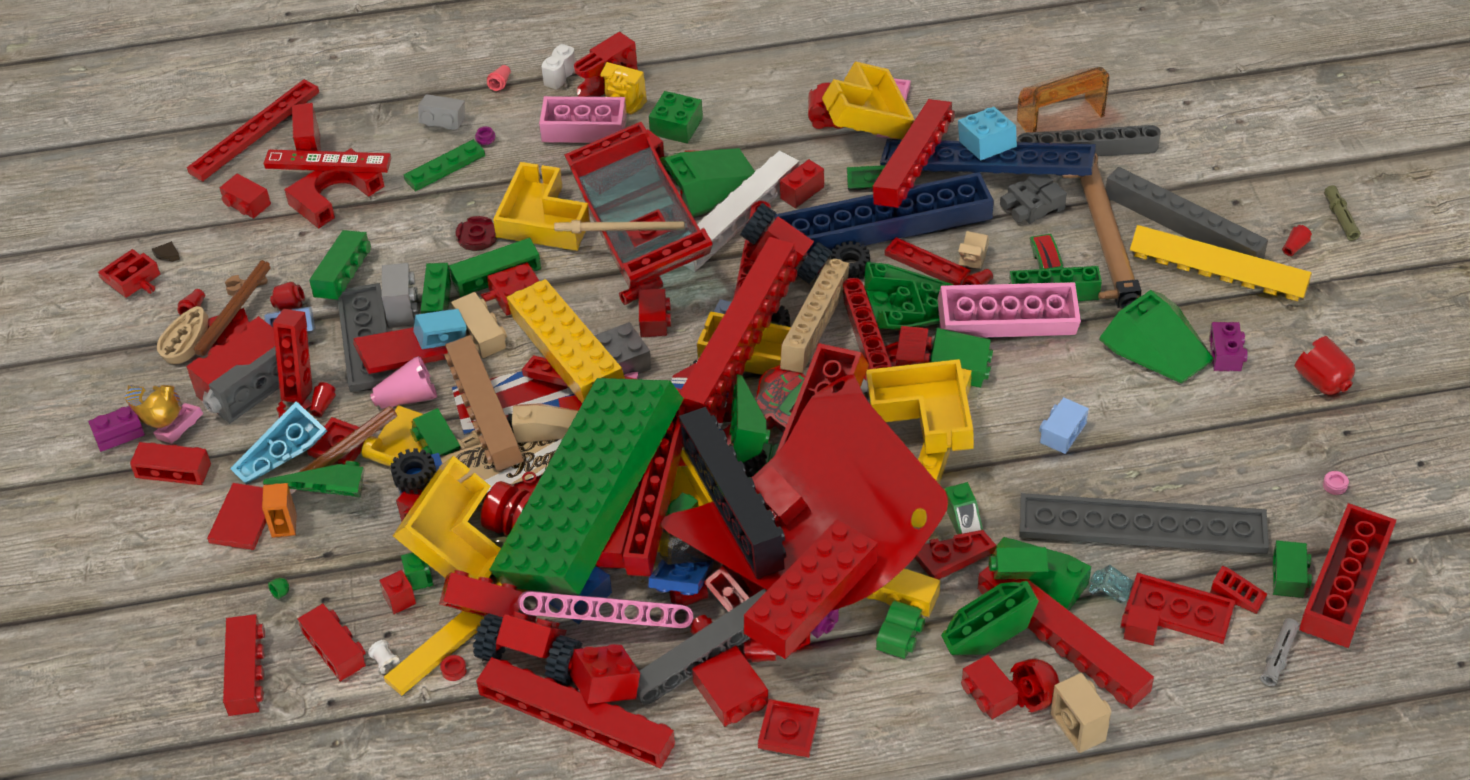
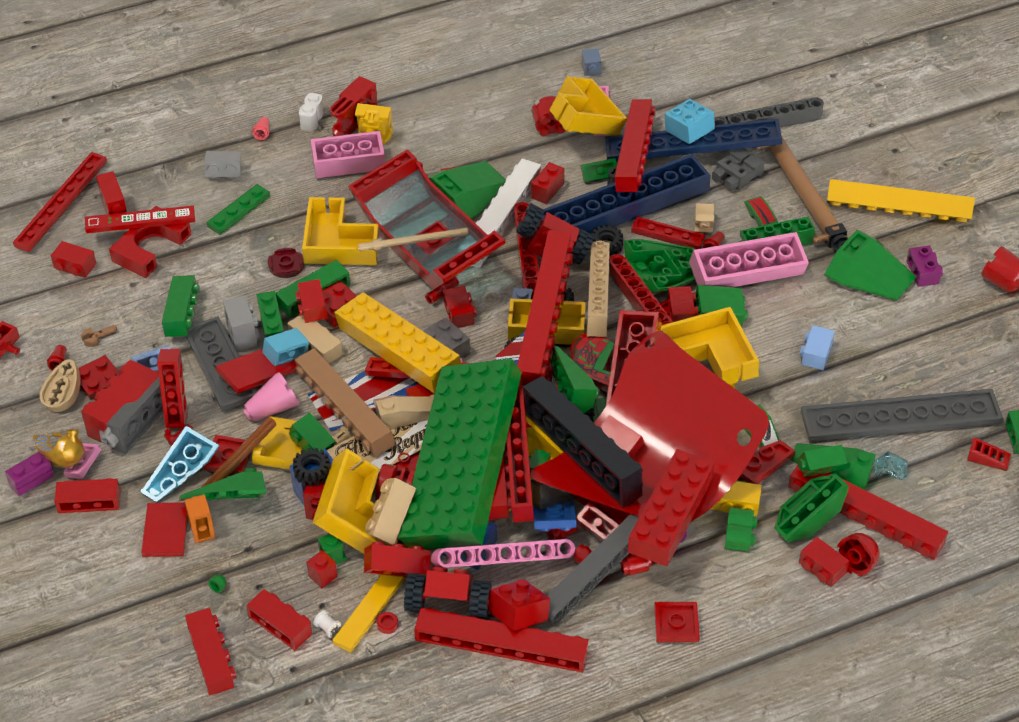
camera: 15 degrees left, 0 degrees up
dark brown tile [152,241,180,261] -> none
dark orange axle [194,260,271,357] -> none
red head [270,282,305,311] -> none
red cone [309,382,336,418] -> none
magenta plate [475,126,496,145] -> none
green brick [649,91,703,144] -> none
red brick [692,646,769,727] -> none
clear orange windscreen [1017,67,1110,133] -> none
tan brick [1051,673,1111,754] -> none
dark grey brick [1105,166,1268,259] -> none
red brick [1120,604,1161,646] -> none
red tile [1124,572,1236,644] -> none
red cone [1282,225,1312,256] -> none
olive pin [1324,185,1361,241] -> none
none -> red brick [295,279,328,323]
none -> tan brick [365,478,416,546]
none -> sand blue brick [581,49,601,76]

